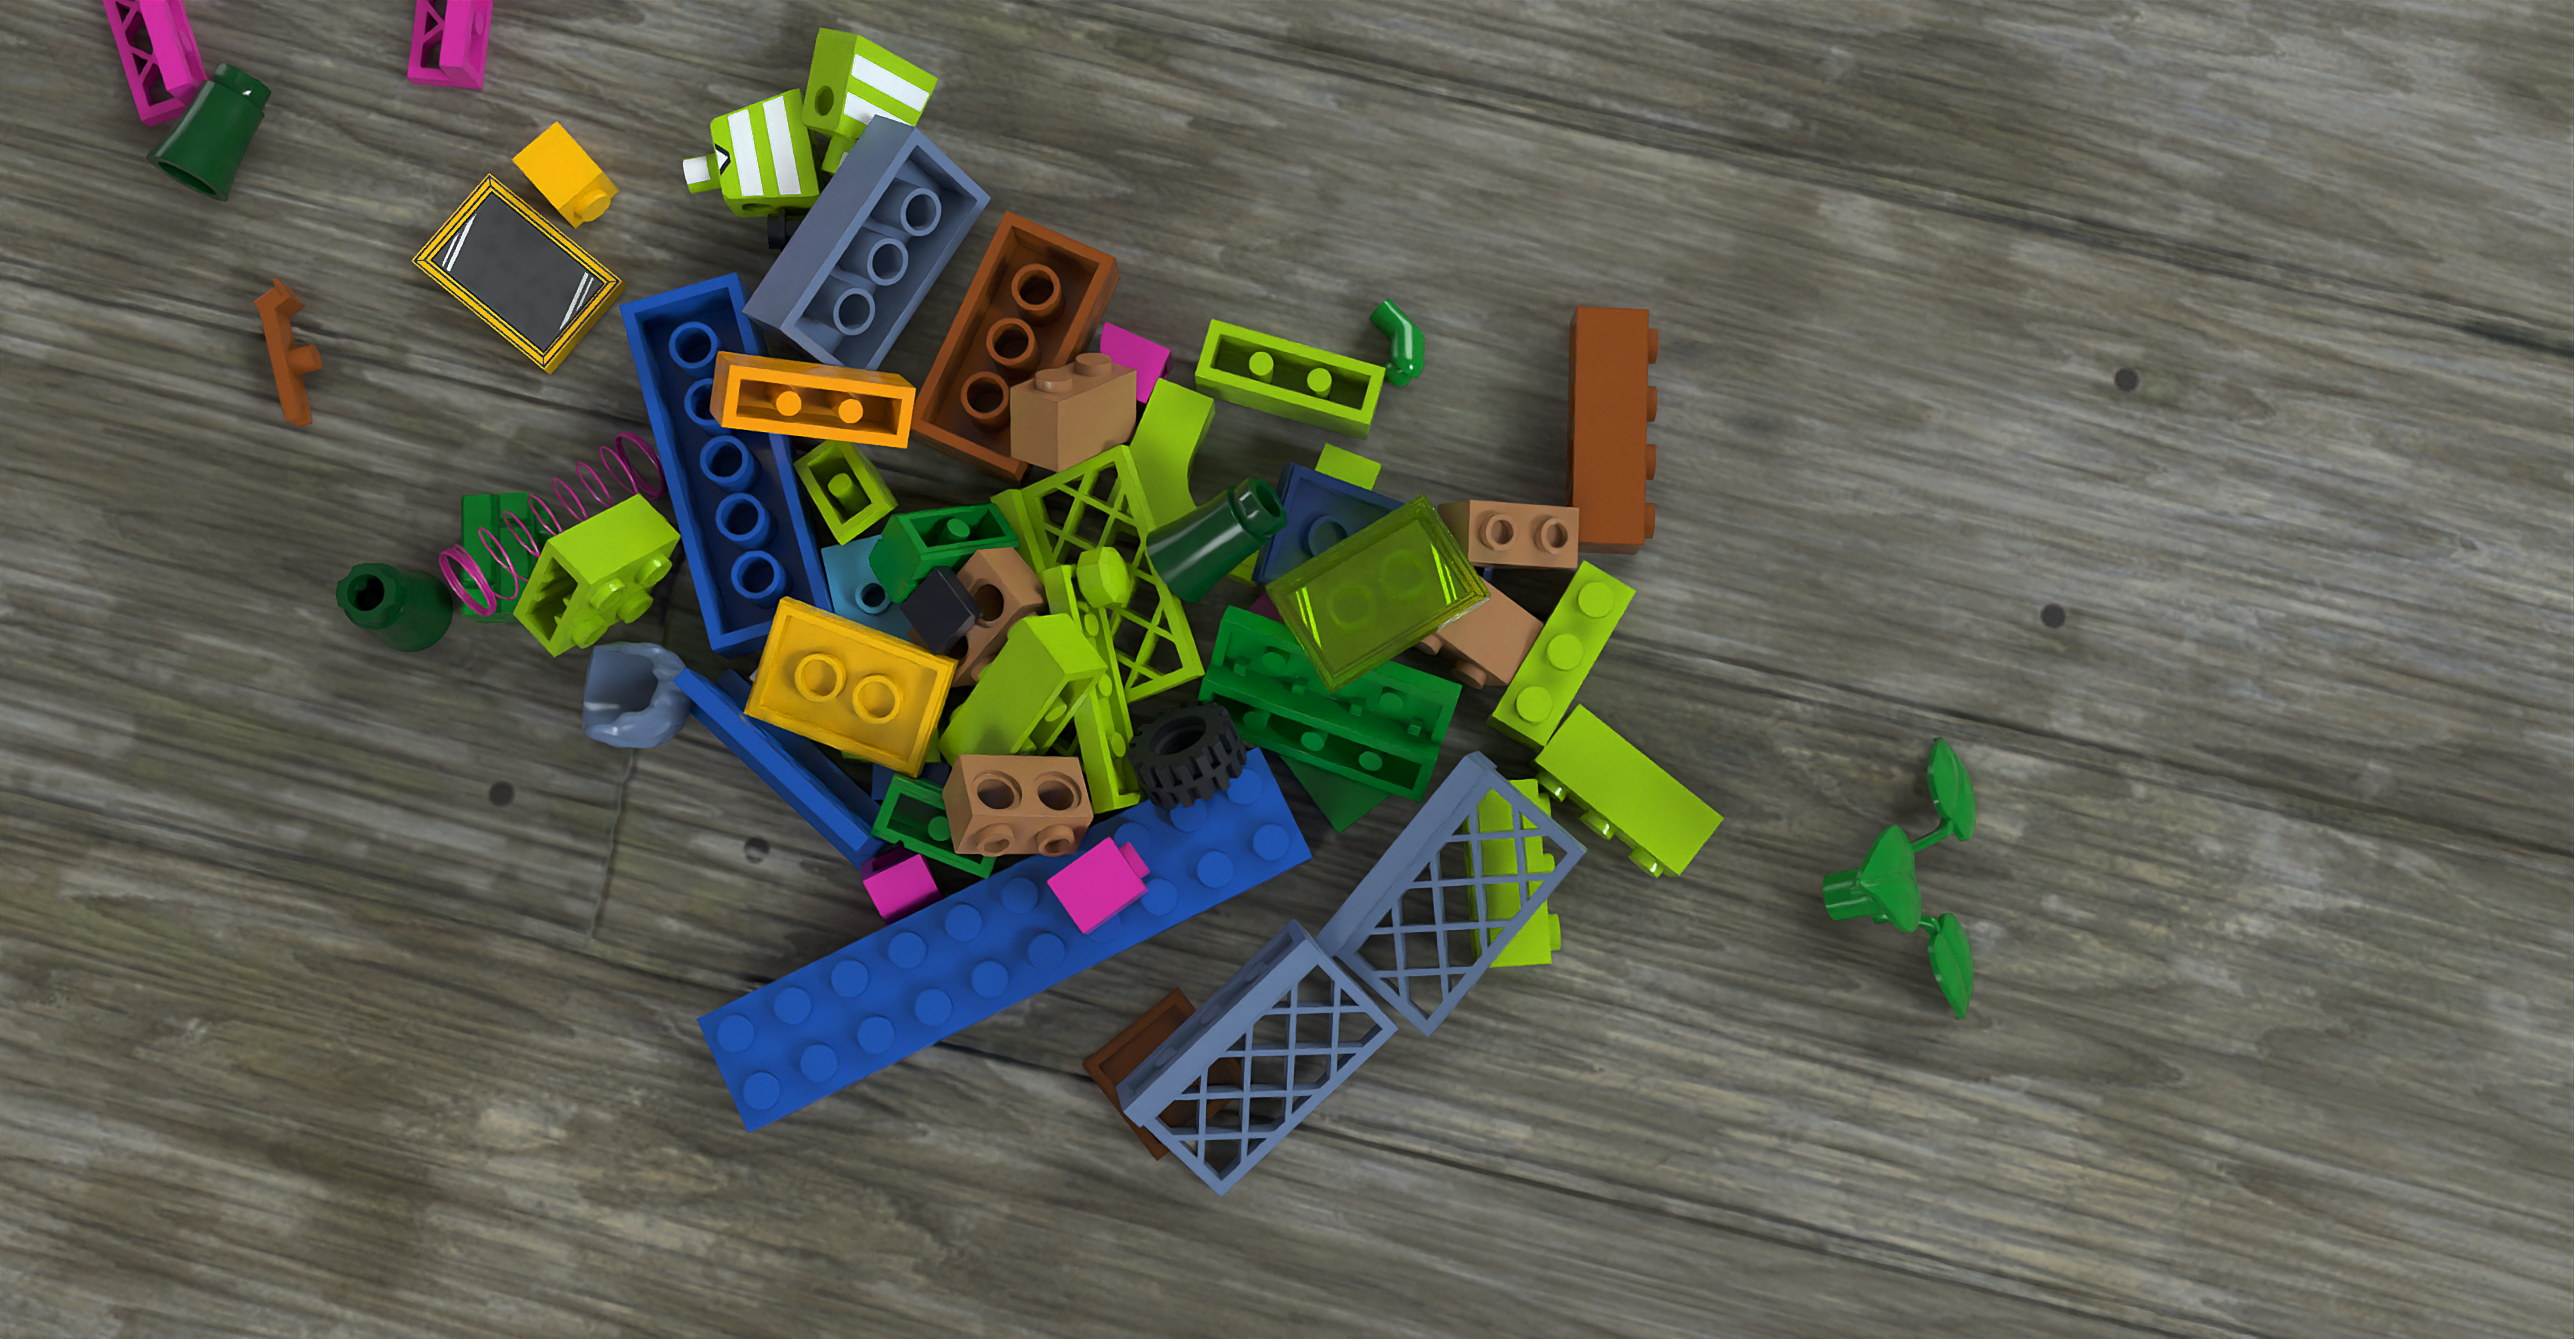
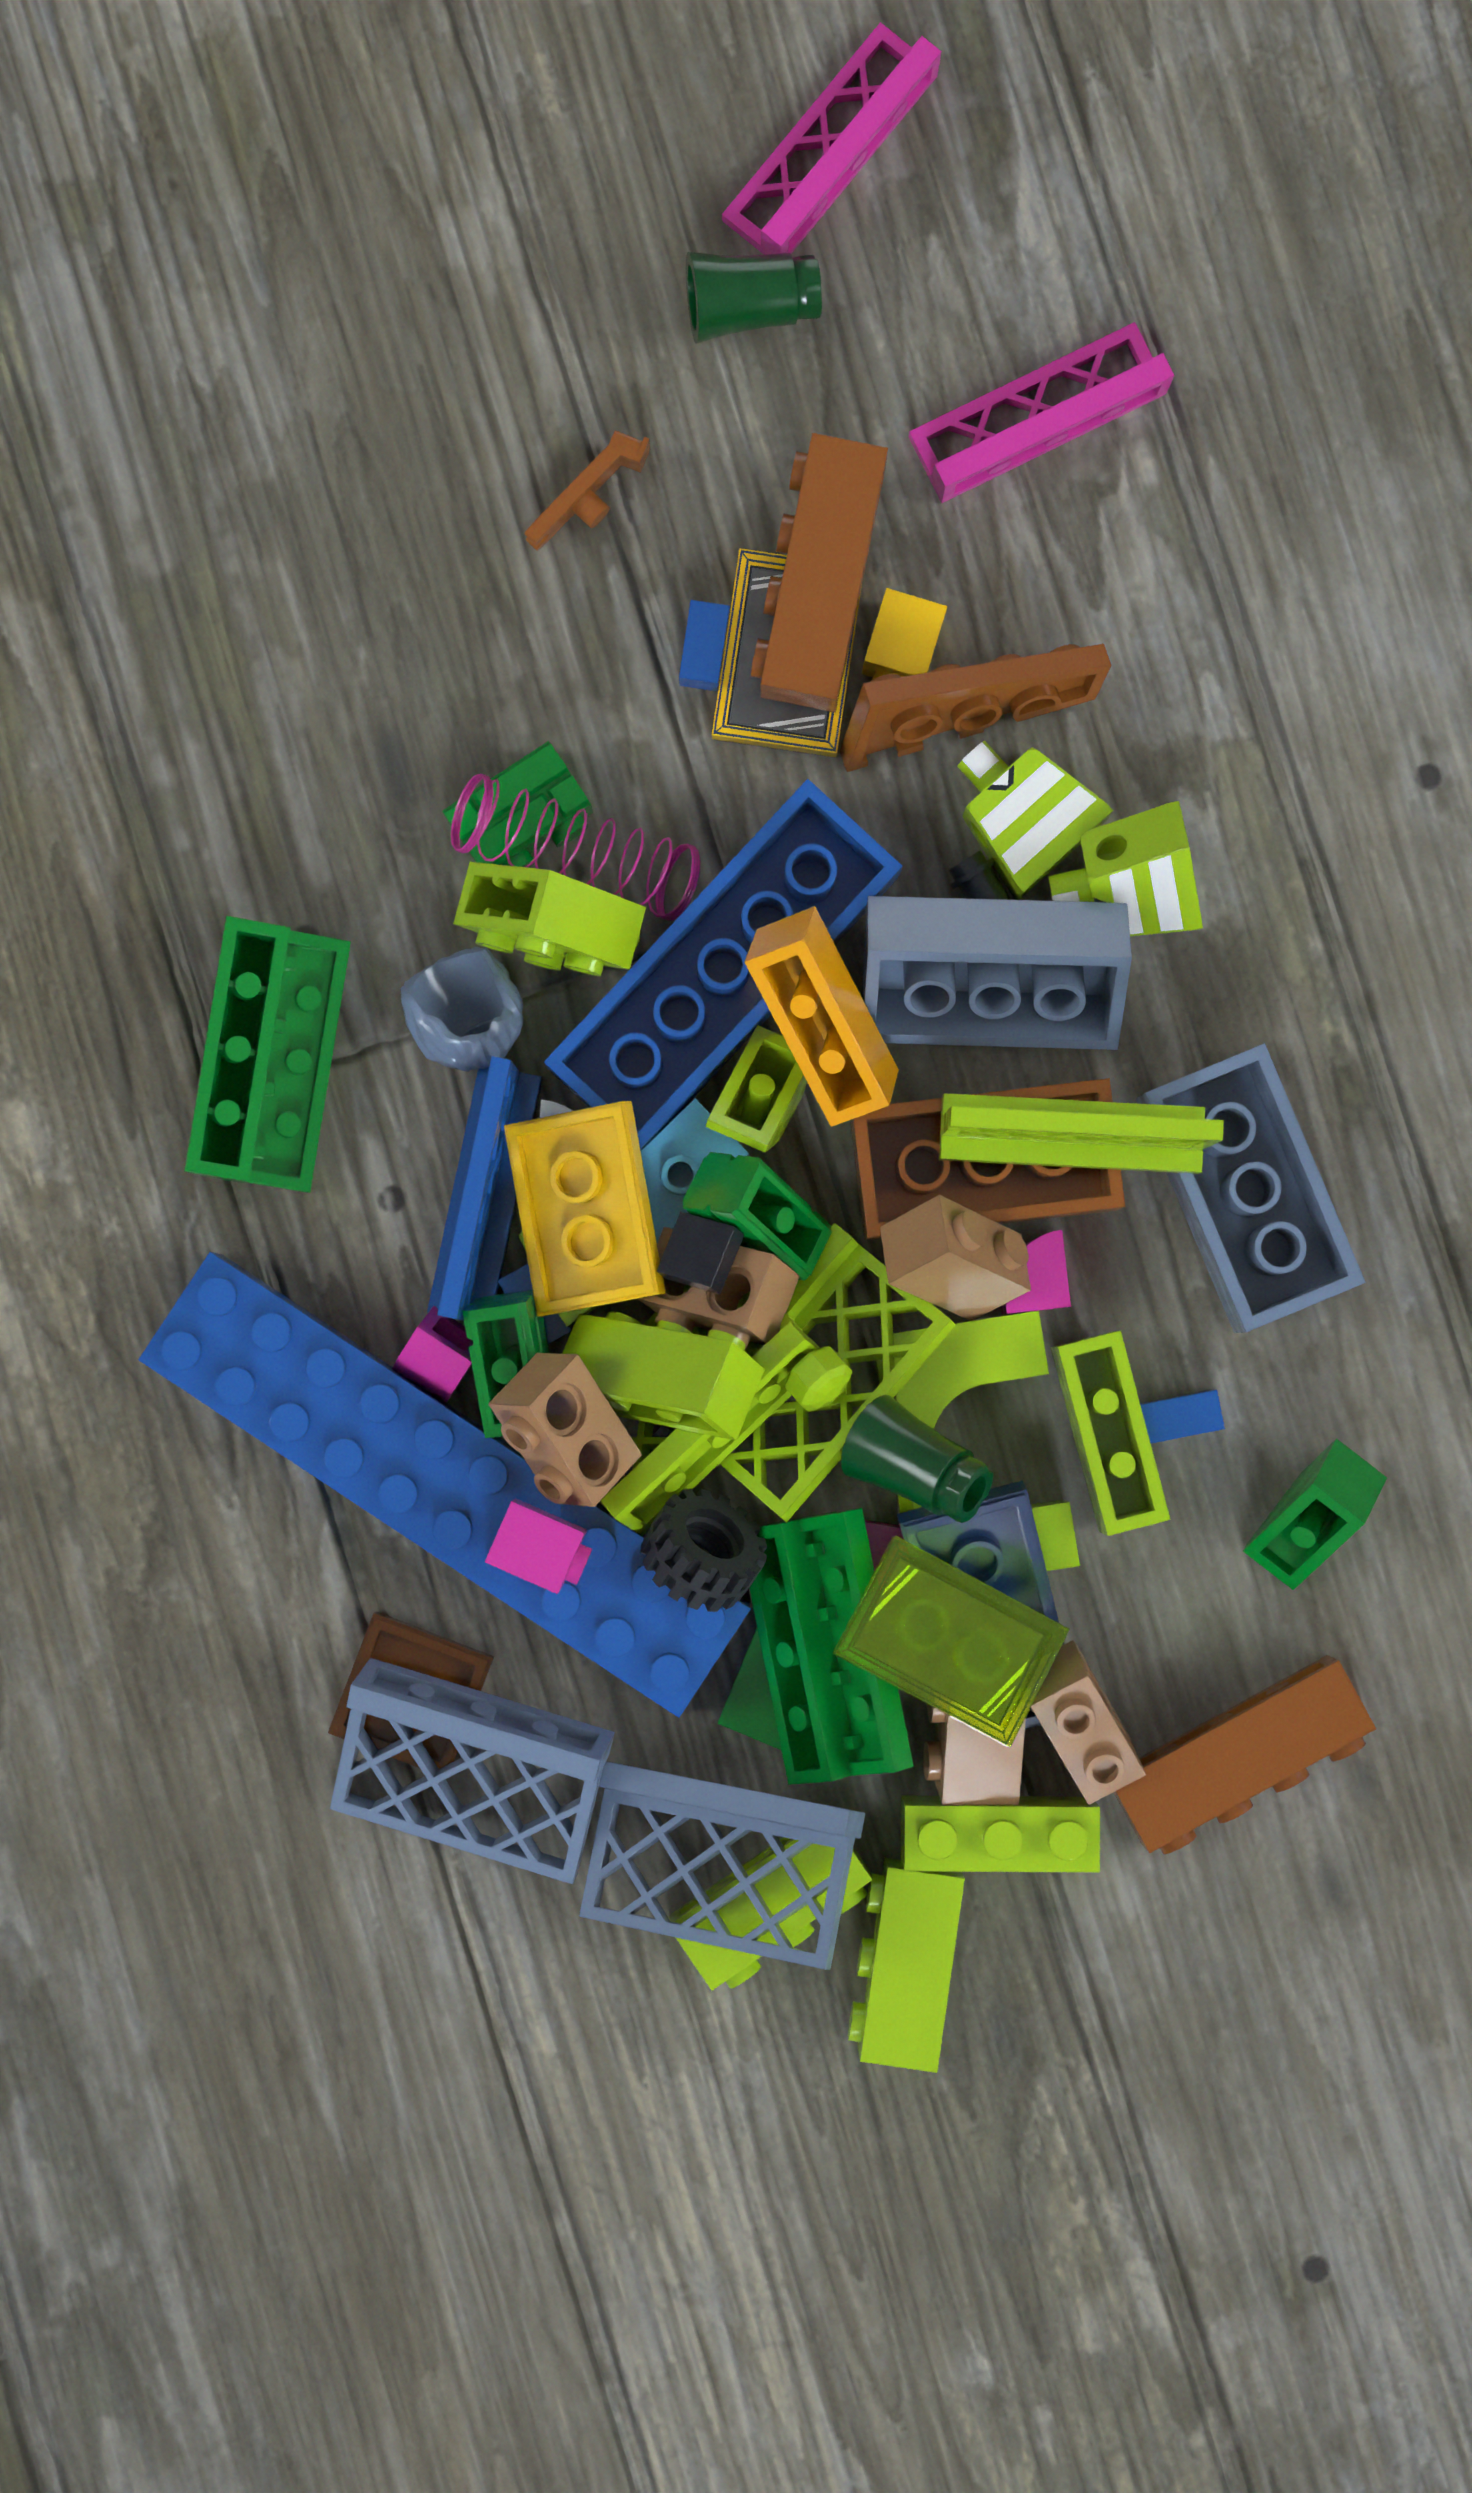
camera: 60 degrees right, 5 degrees up
dark green plant [335,563,453,652] -> none
green arm [1369,298,1425,387] -> none
green plant [1822,737,1977,1021] -> none
none -> green brick [184,916,351,1193]
none -> blue piece [679,600,730,692]
none -> dark orange brick [751,433,888,713]
none -> dark orange wing [840,644,1112,772]
none -> lime fence [939,1093,1224,1174]
none -> sand blue brick [1136,1043,1366,1333]
none -> blue piece [1140,1389,1225,1444]
none -> green slope [1243,1438,1387,1590]

